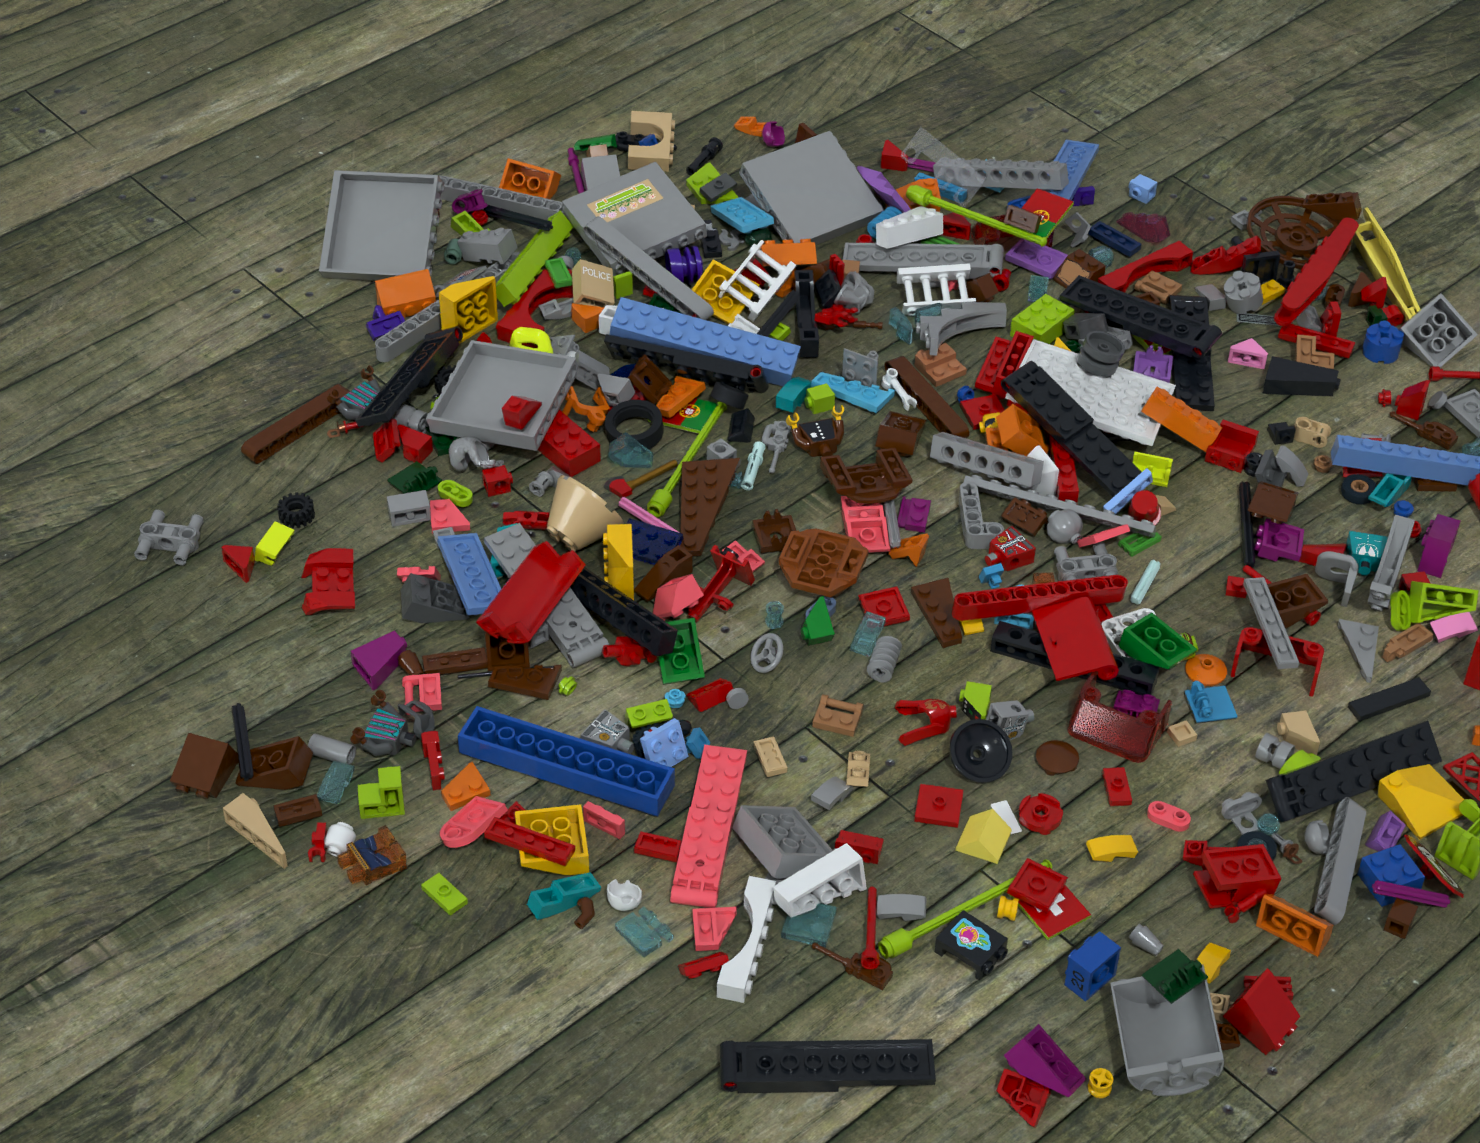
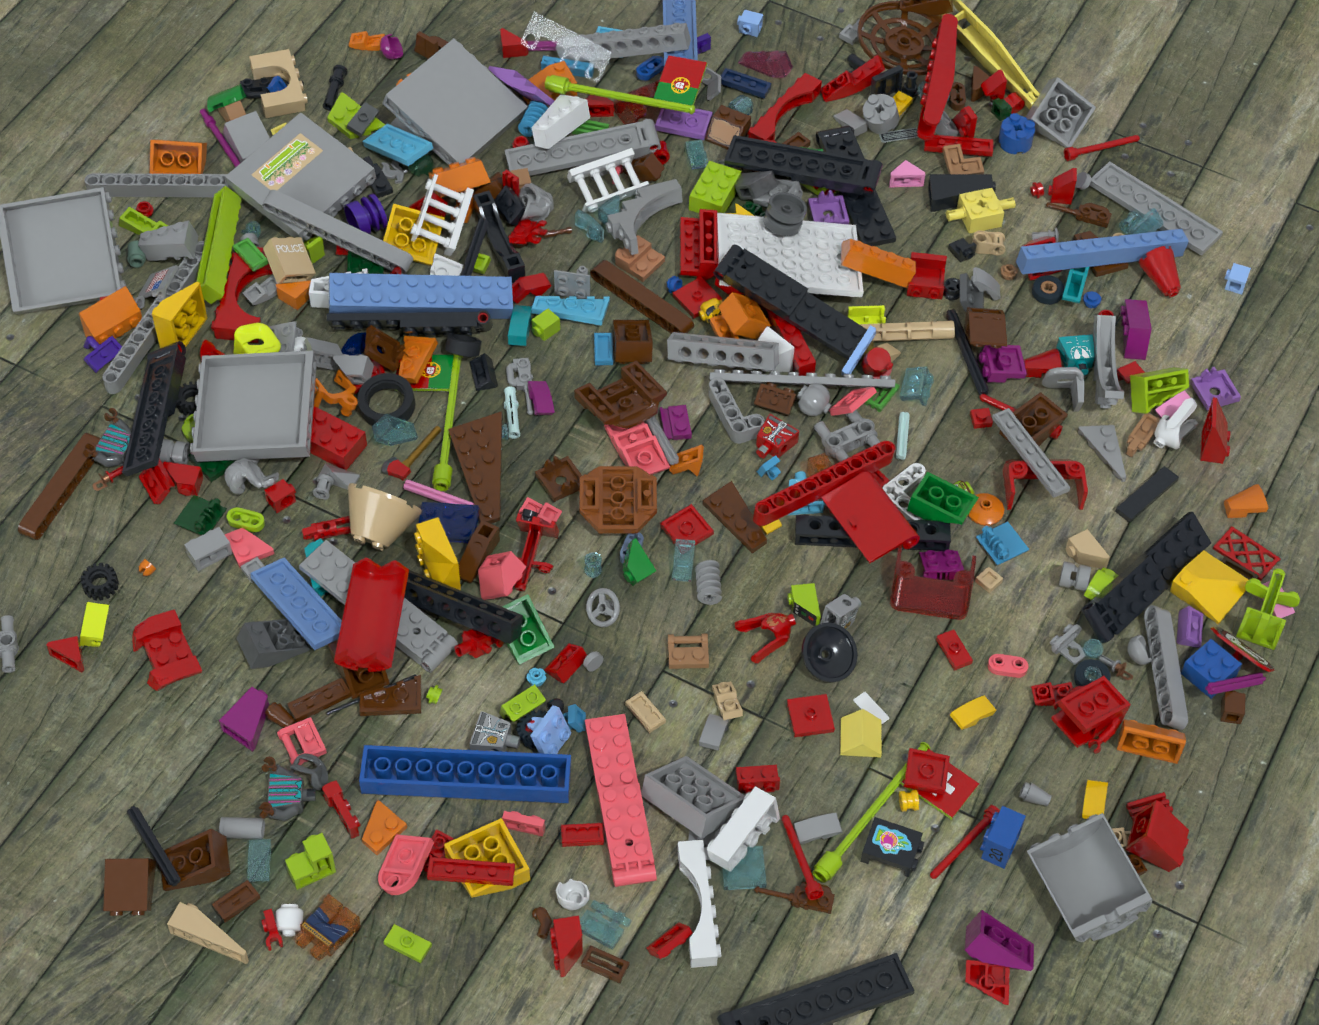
camera: 20 degrees left, 10 degrees up
coral wing [397,566,441,583] -> none
magenta piece [452,189,488,214] -> none
black axle [484,205,553,232] -> none
red slope [502,396,542,430] -> none
teal slope [527,872,602,920] -> none
coral wing [692,907,737,951] -> none
light grey brick [707,439,737,460] -> none
torso [786,405,844,457] -> none
white brick [881,368,917,411] -> none
reddish brown plate [1004,205,1042,233] -> none
red plate [1018,793,1063,835] -> none
reddish brown dish [1036,740,1079,776] -> none
yellow wheel [1088,1068,1113,1098] -> none
medium nougat plate [1134,271,1182,304] -> none
dark green hinge [1142,949,1208,1004] -> none
lime plate [1390,590,1411,632] -> none
none -> orange hinge [138,559,156,576]
none -> red slope [512,273,552,304]
none -> magenta slope [527,381,555,415]
none -> red slope [550,915,583,978]
none -> reddish brown tile [581,945,630,983]
none -> dark azure tile [594,333,613,365]
none -> tan piece [859,321,955,342]
none -> clear light blue bracket [899,366,934,406]
none -> red piece [930,805,1000,879]
none -> light yellow brick [946,188,1016,233]
none -> white piece [1154,398,1198,449]

